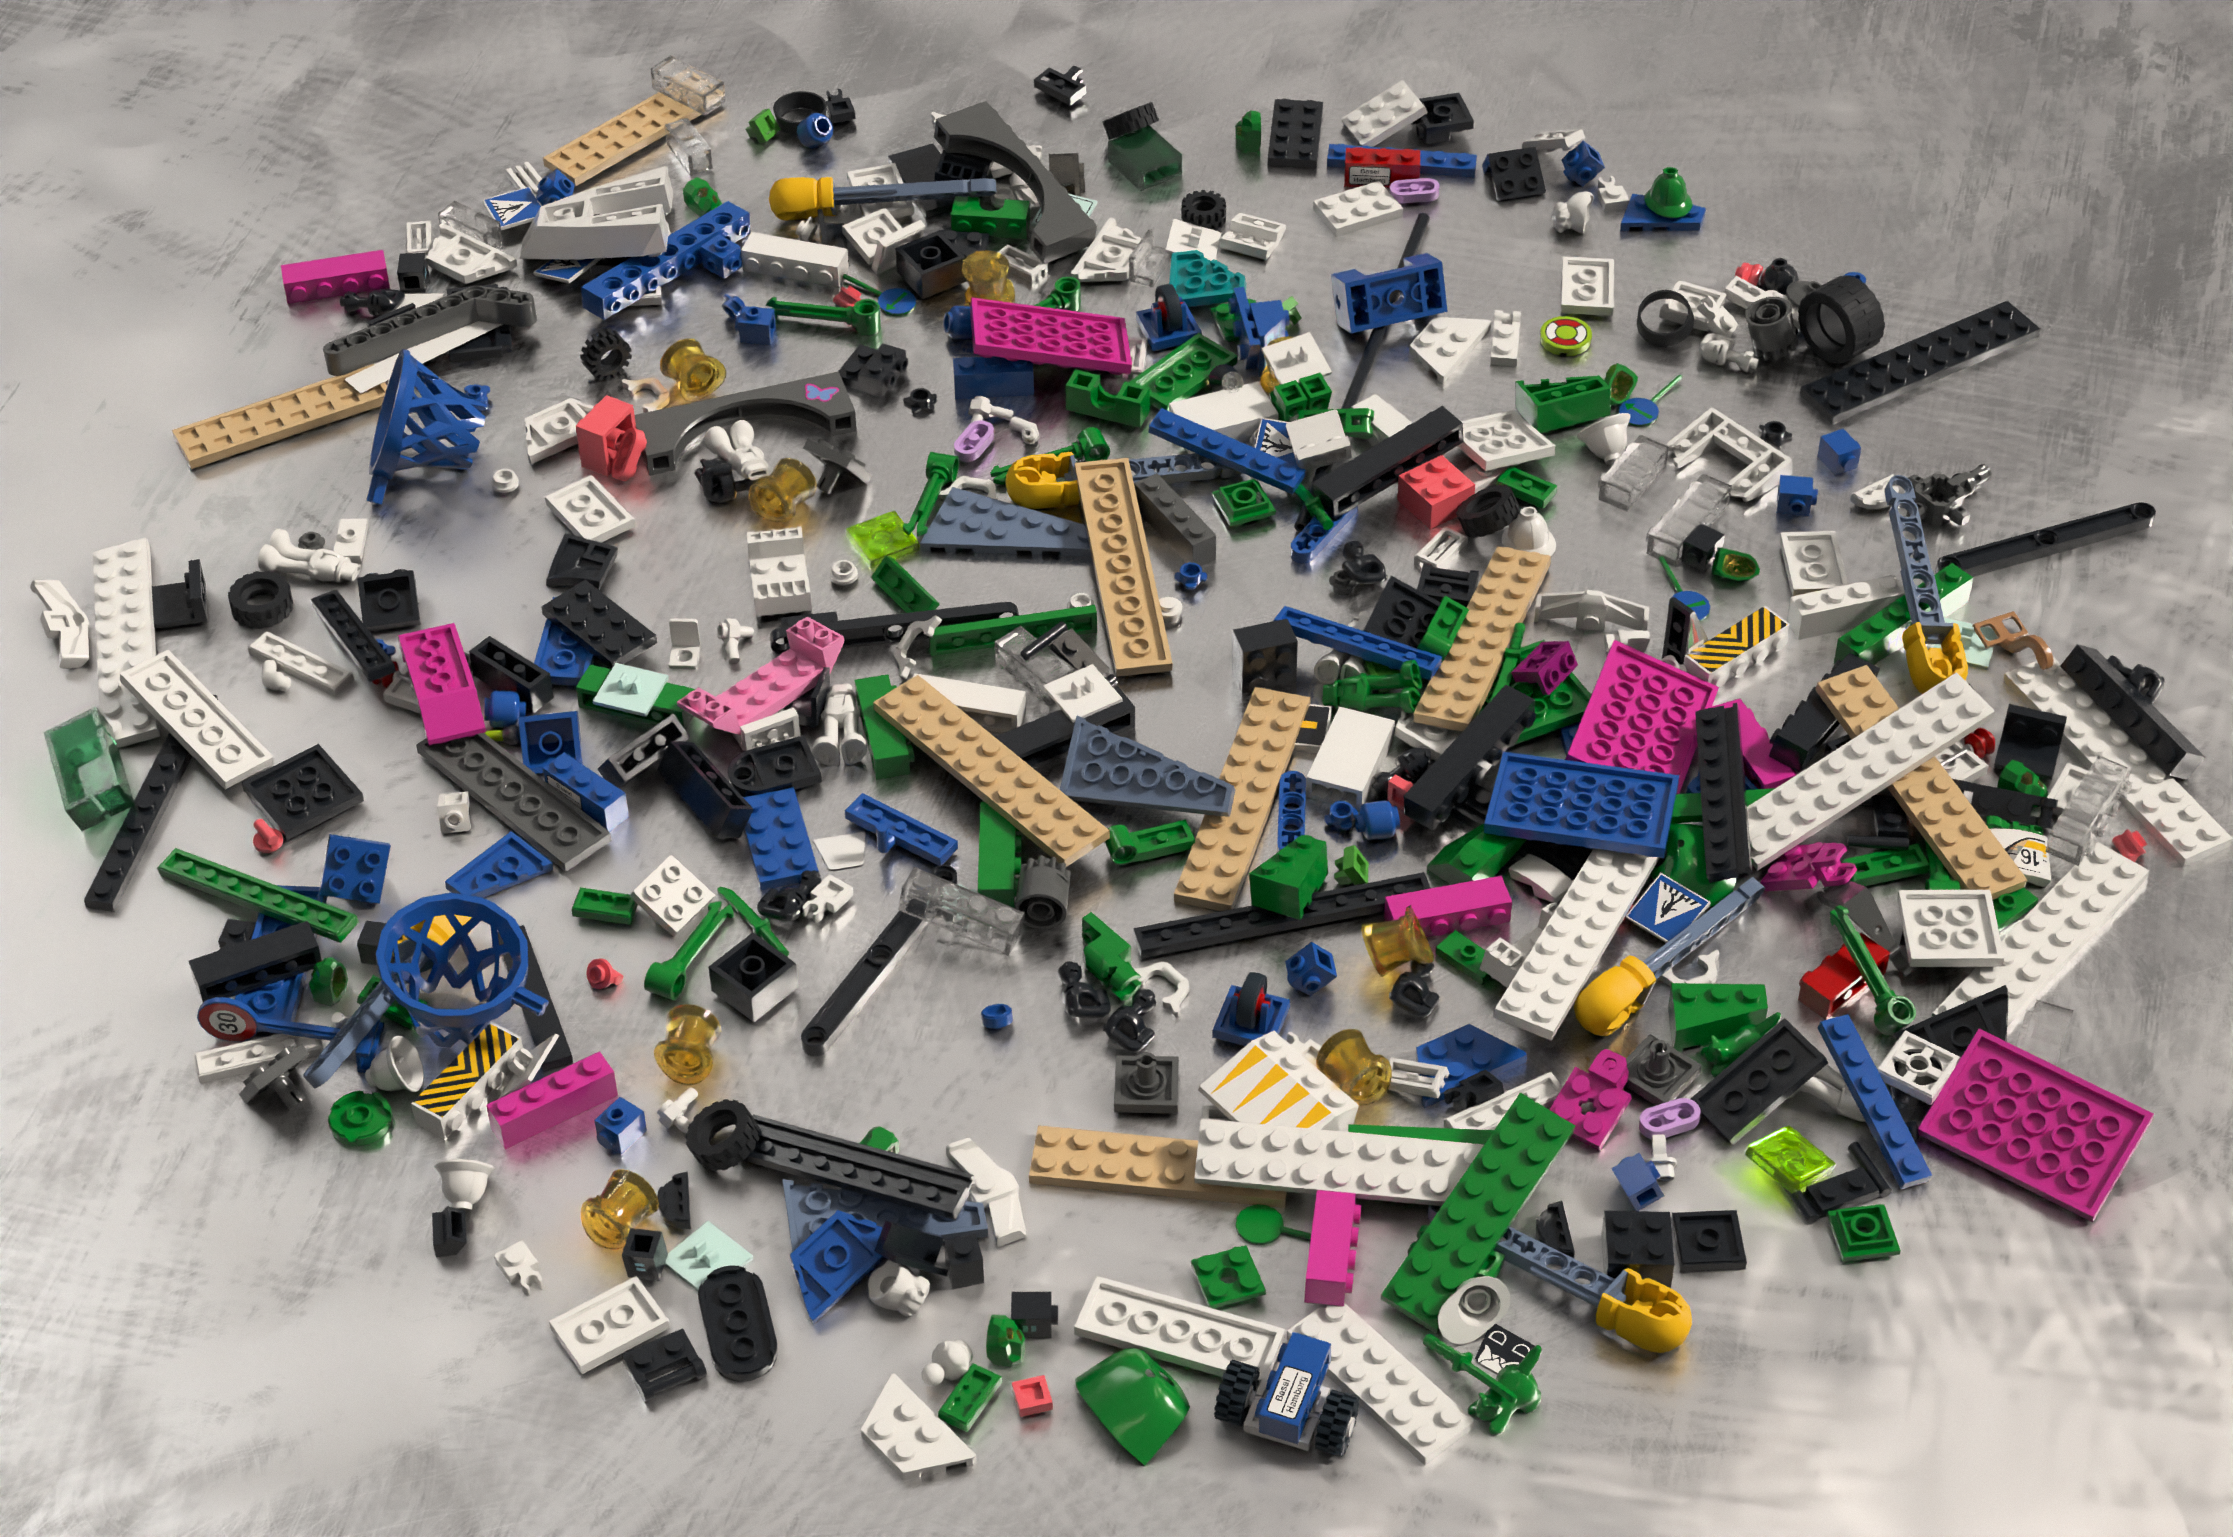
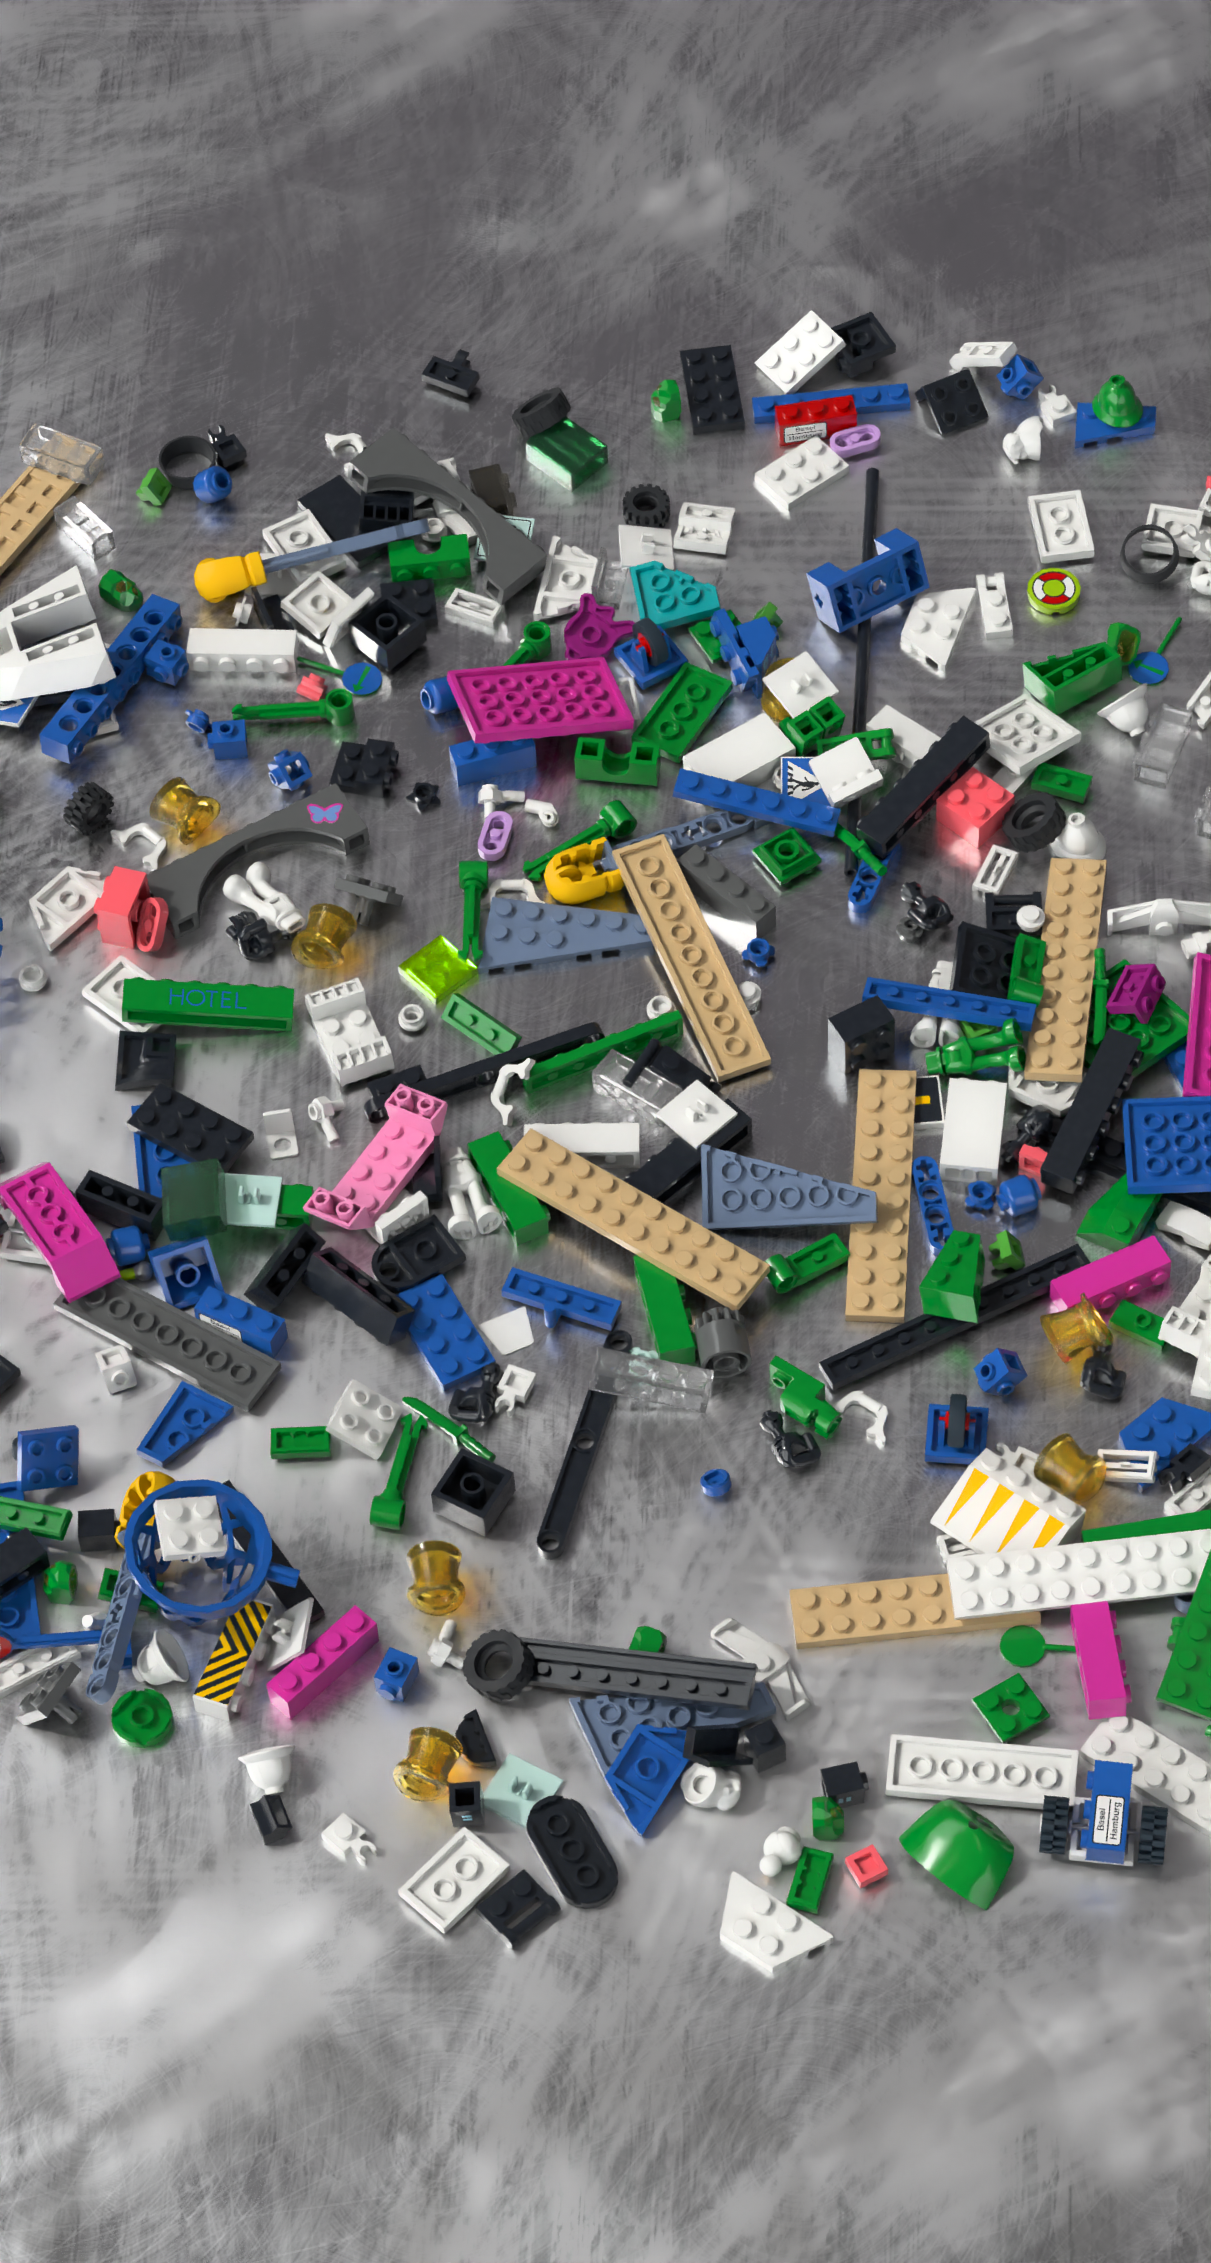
camera: 10 degrees left, 10 degrees up
coral plate [587,958,623,989] -> none
clear yellow hat [962,250,1015,305] -> none
black piece [1103,989,1156,1053] -> none
dark grey plate [1114,1052,1179,1113] -> none
piece [1208,364,1243,393] -> none
none -> green brick [122,977,294,1032]
none -> white plate [153,1495,226,1563]
none -> clear green brick [161,1158,227,1242]
none -> blue brick [267,749,313,791]
none -> magenta tile [564,593,635,660]
none -> white plate [1016,905,1045,932]

